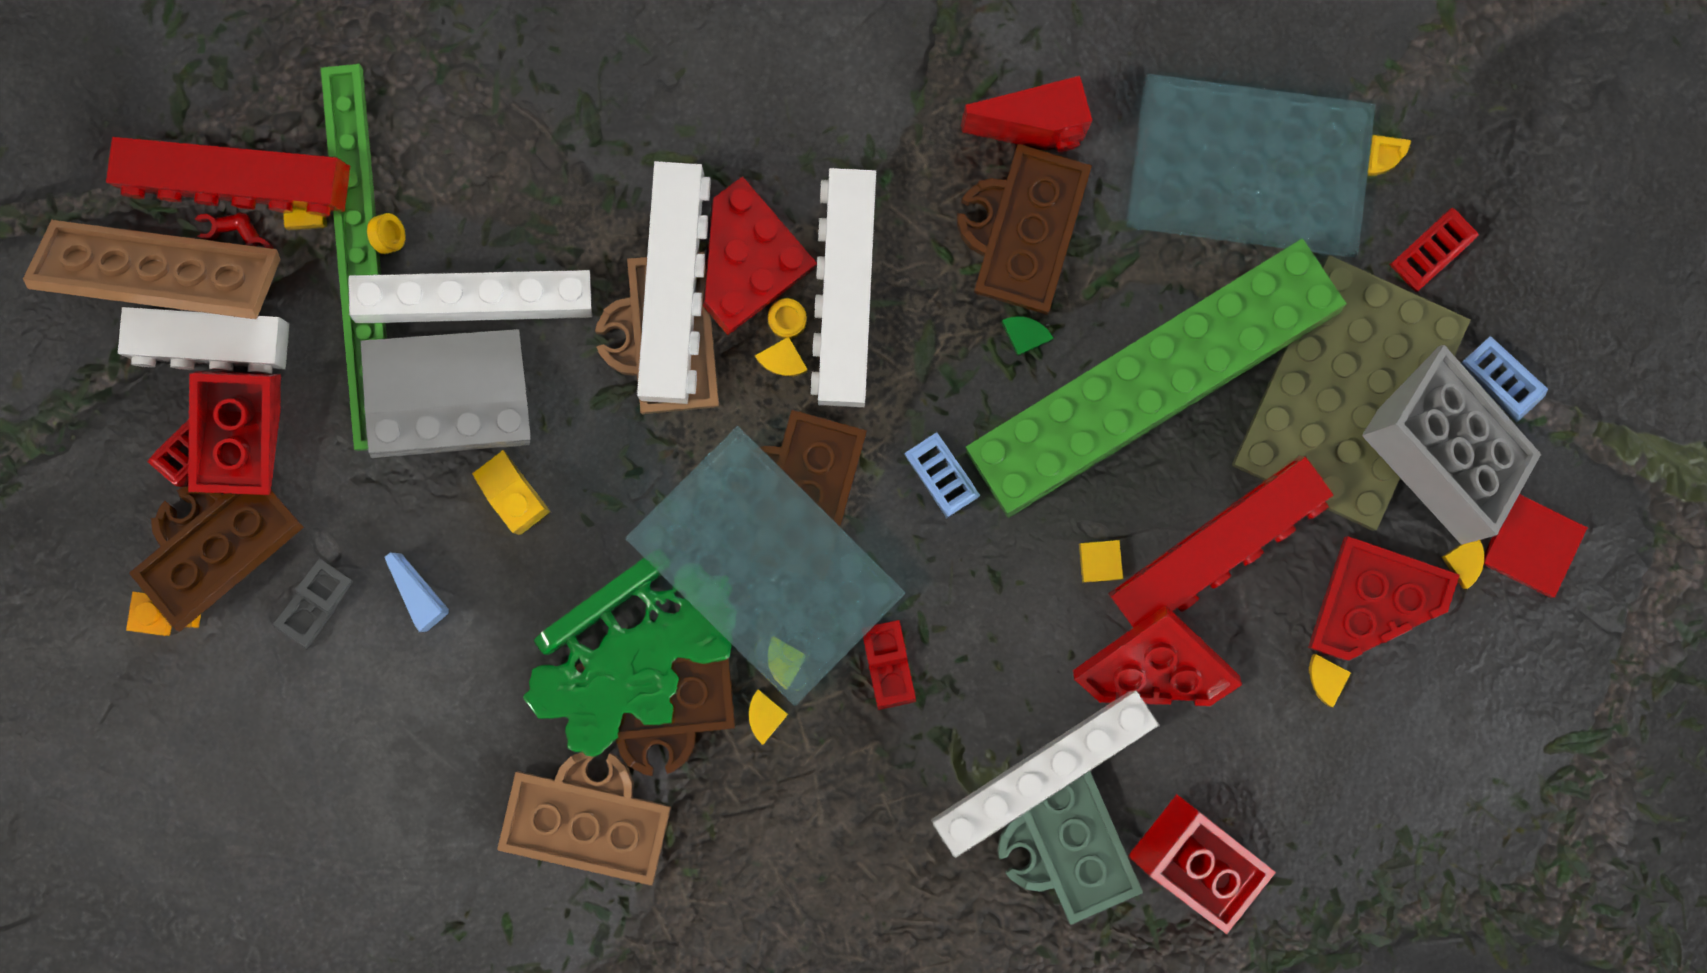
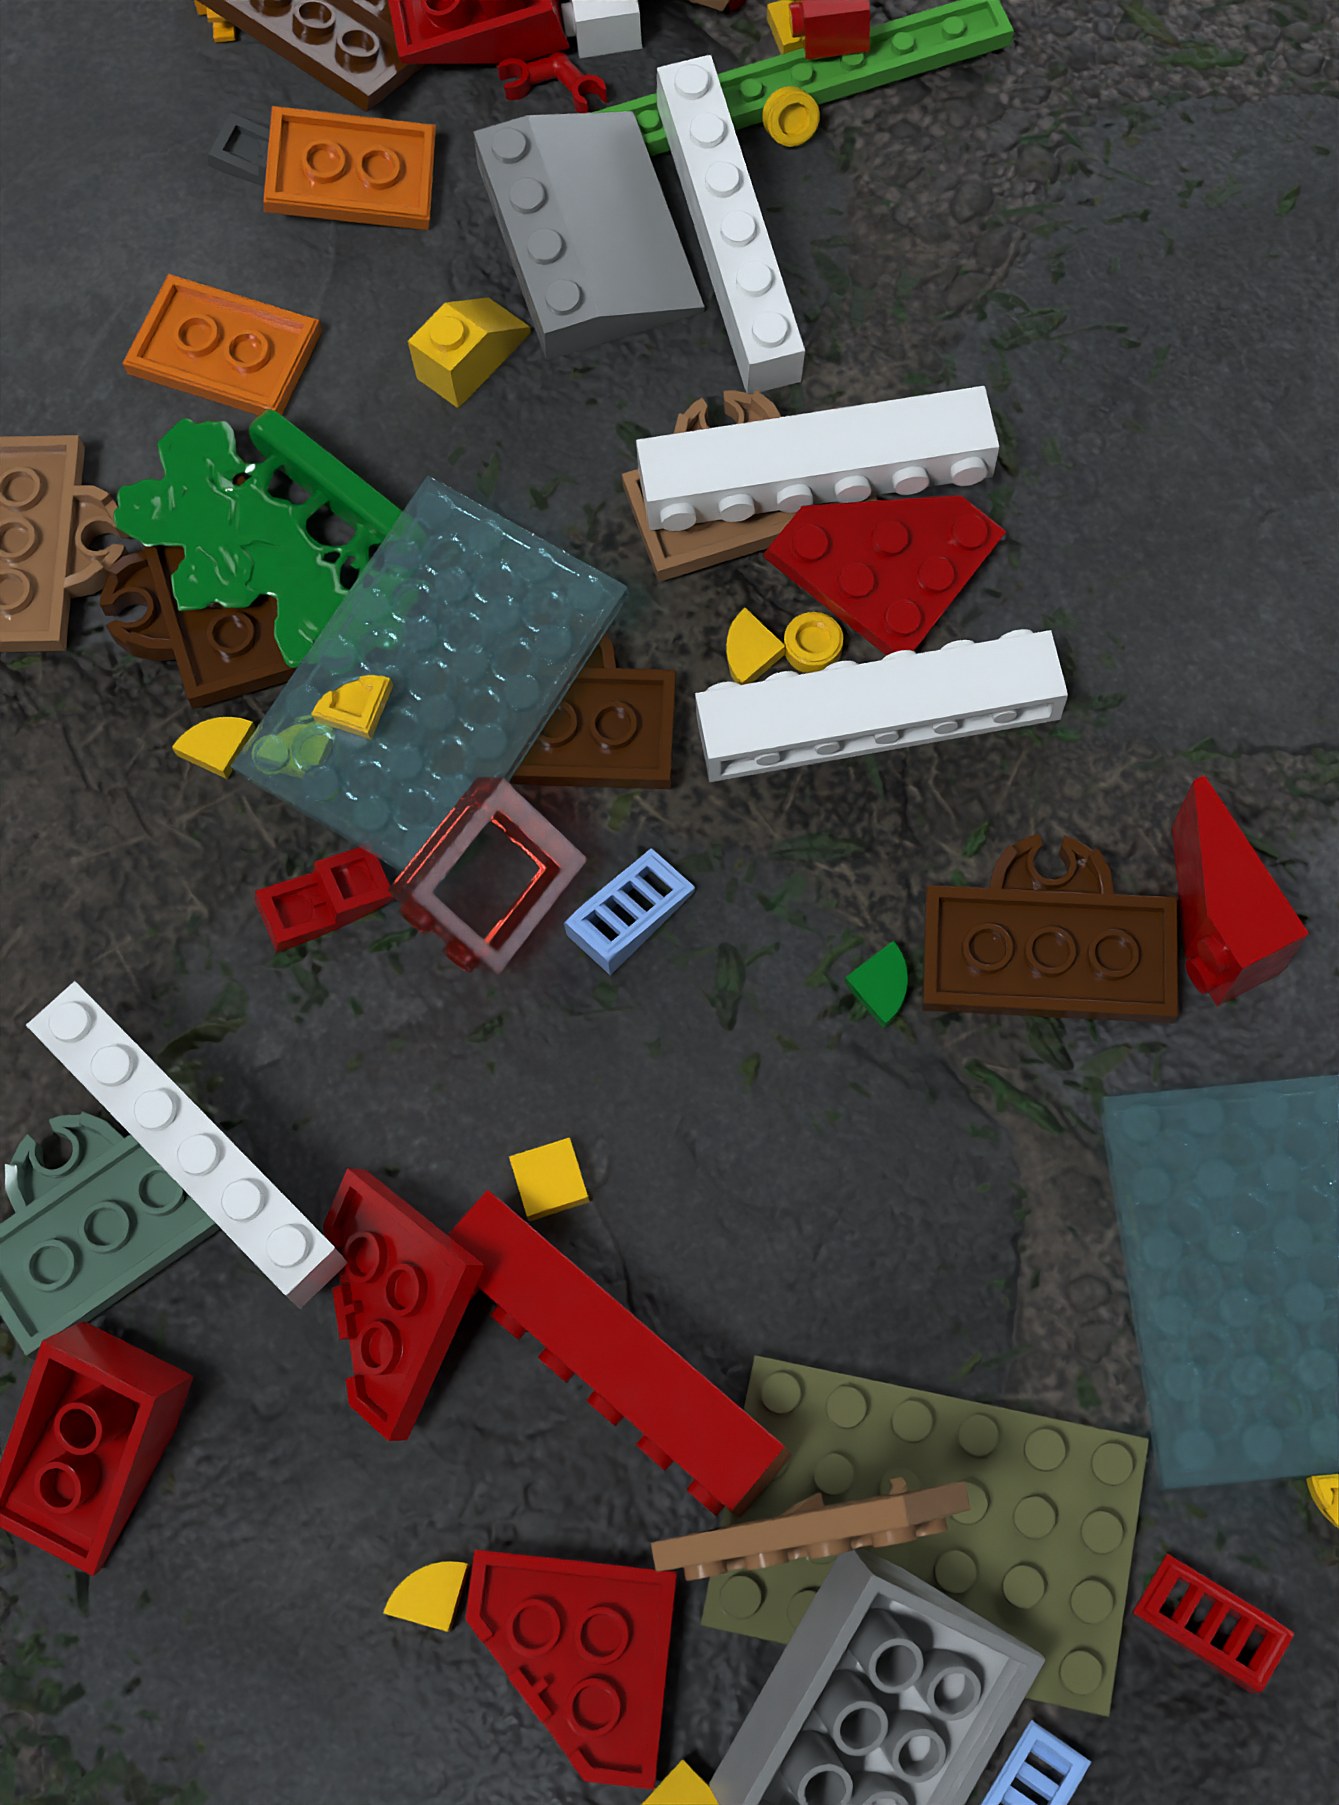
camera: 85 degrees right, 15 degrees down
light blue slope [385,552,449,632] -> none
bright green brick [966,238,1347,518] -> none
none -> orange tile [122,274,323,416]
none -> orange tile [263,106,436,230]
none -> yellow tile [311,675,394,740]
none -> clear red window [387,777,588,974]
none -> red arm [497,52,608,113]
none -> medium nougat plate [651,1477,971,1581]

